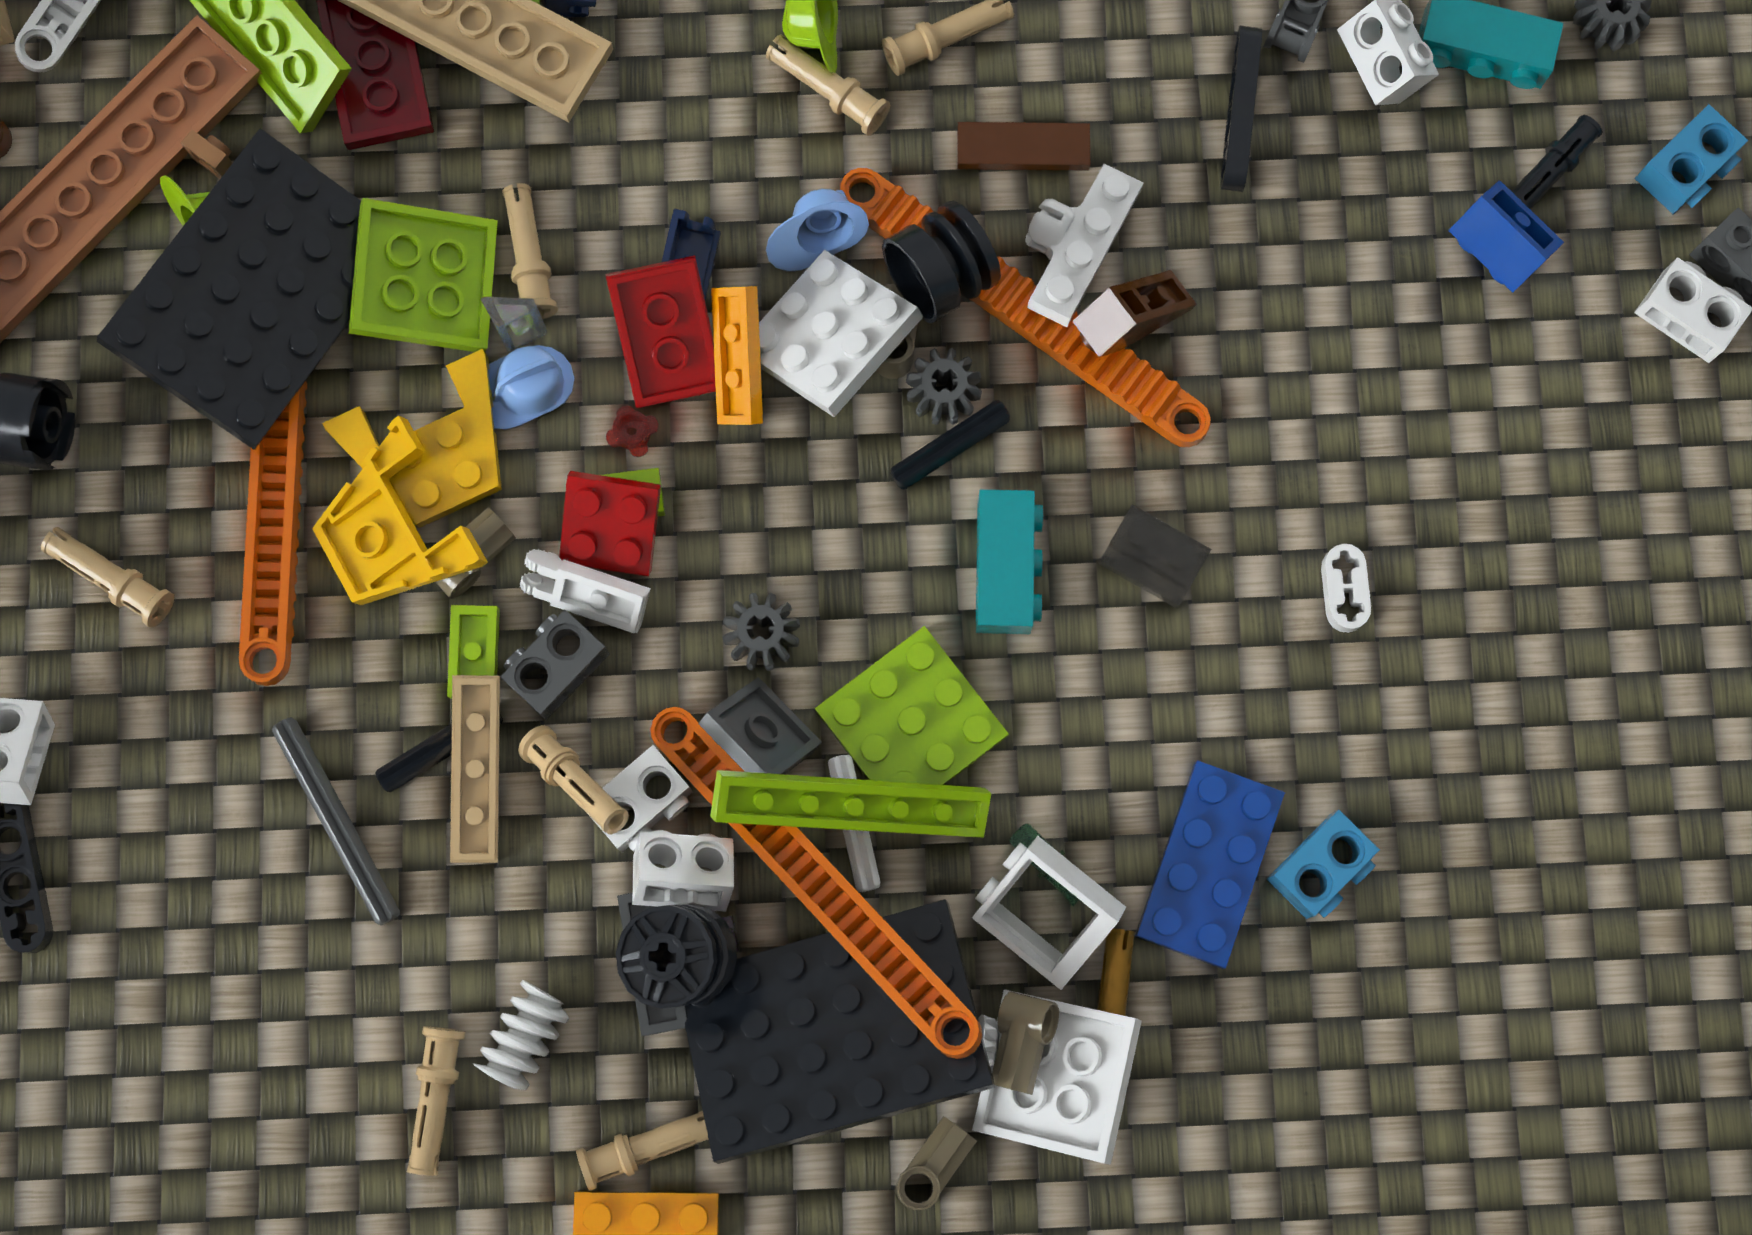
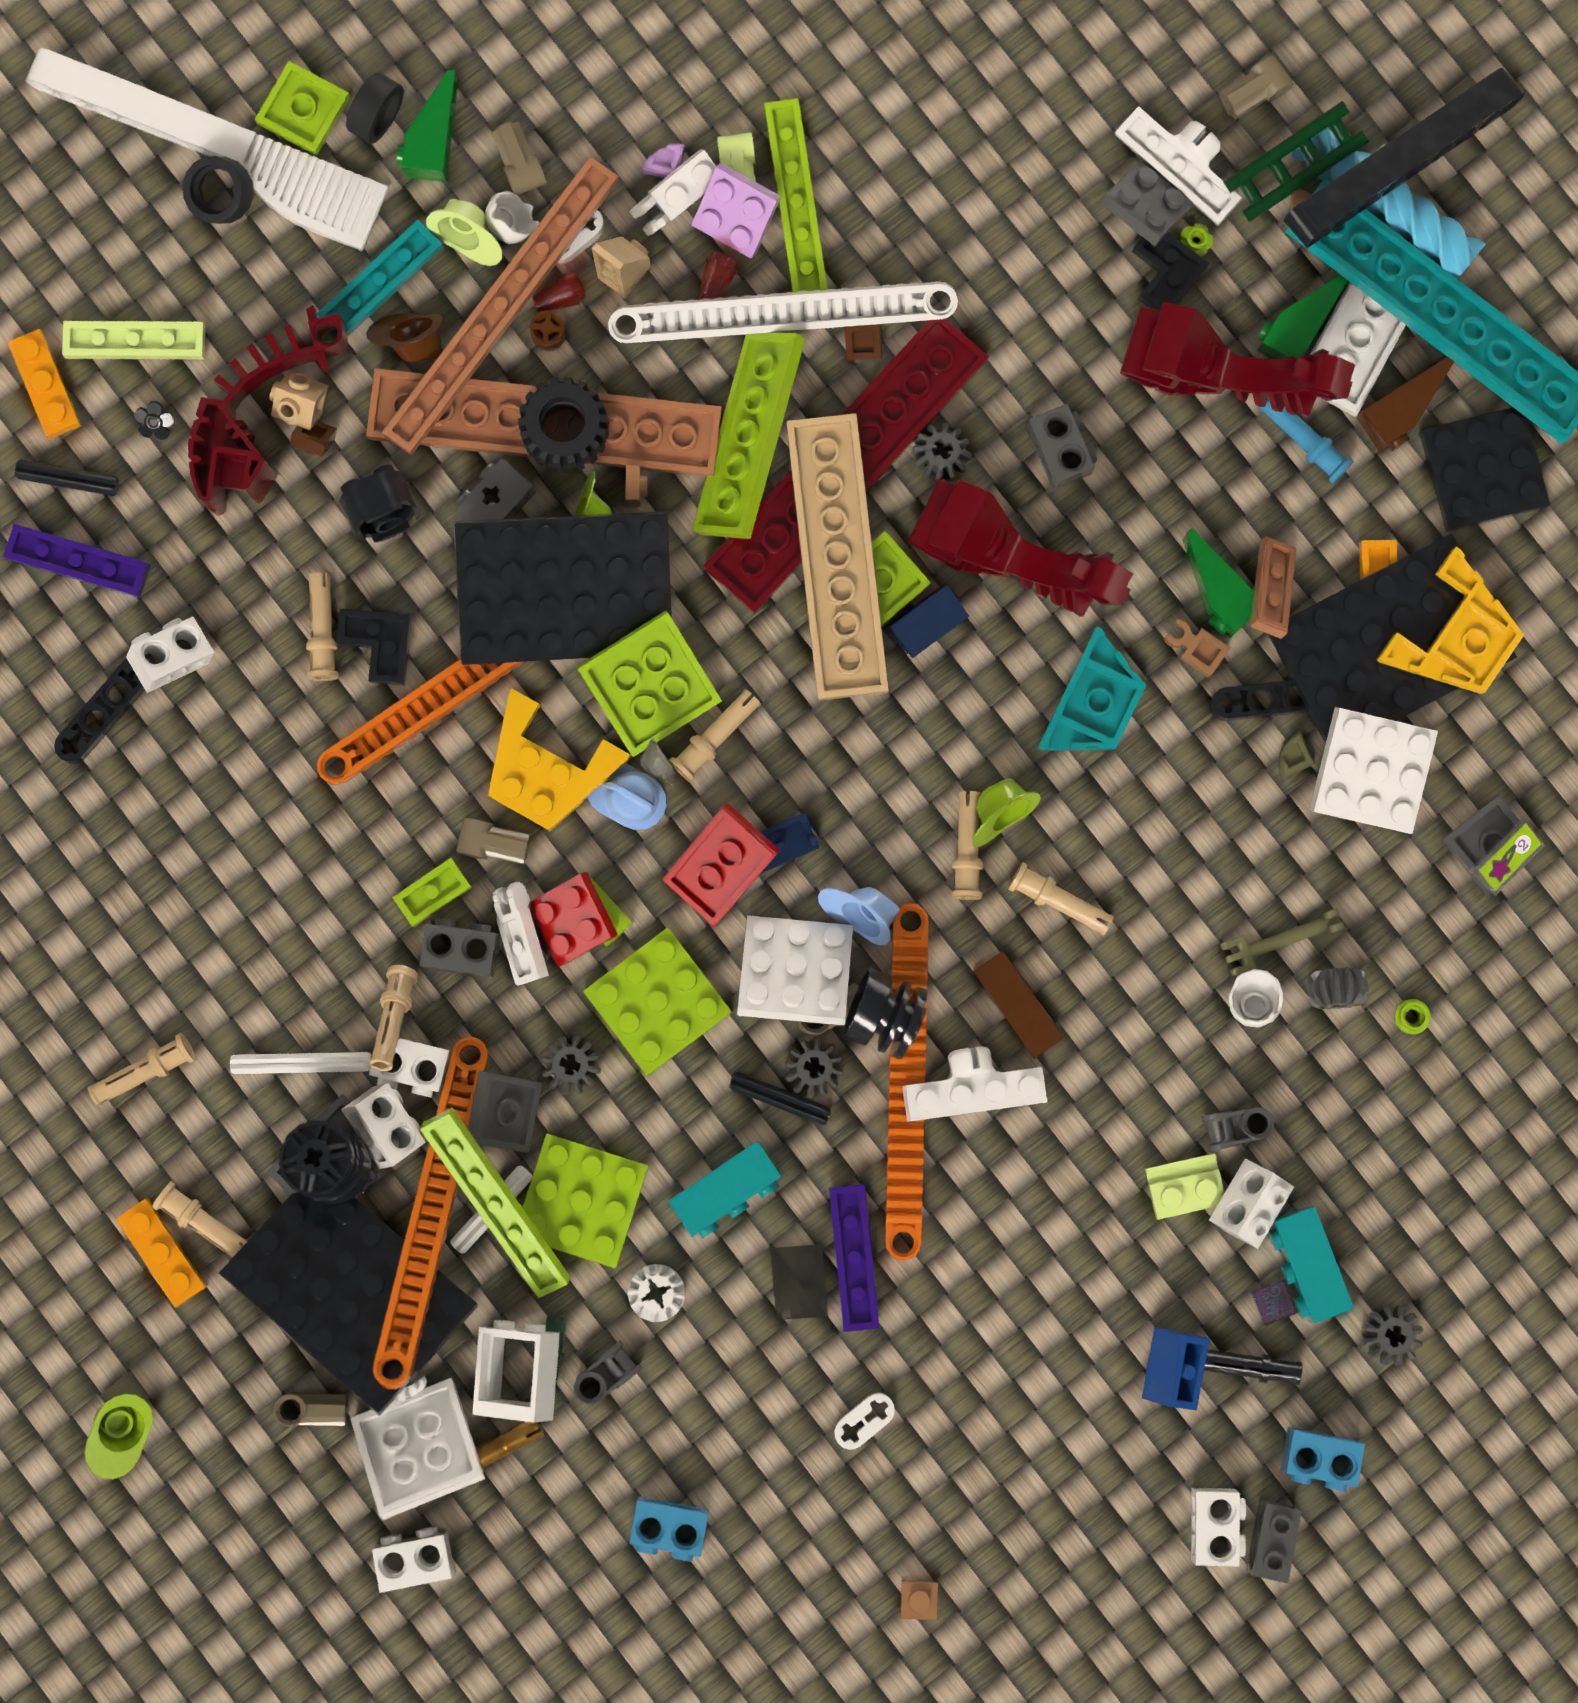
camera: 55 degrees right, 5 degrees up
dark grey axle [272,717,400,925] -> none
yellow wing [312,415,488,605] -> none
black axle [375,714,503,792] -> none
tan tile [450,675,500,863] -> none
white piece [473,980,569,1090] -> none
clear red plate [606,406,659,457] -> none
light orange plate [711,286,763,425] -> none
dark tan piece [992,992,1059,1095] -> none
reddish brown slope [1072,270,1197,357] -> none
blue plate [1135,760,1285,969] -> none
black beam [1220,25,1262,192] -> none
none -> white axle [230,1052,372,1074]
none -> black plate [337,609,412,686]
none -> white brick [372,1526,455,1593]
none -> dark grey brick [455,458,536,521]
none -> black tyre [518,377,609,473]
none -> dark grey piece [574,1340,642,1404]
none -> lime plate [583,927,732,1077]
none -> white gear [628,1264,685,1322]
none -> dark purple plate [829,1184,879,1332]
none -> medium nougat plate [900,1580,938,1620]
none -> yellowish green plate [1144,1153,1225,1220]
none -> clear smoke tile [1250,1279,1298,1326]

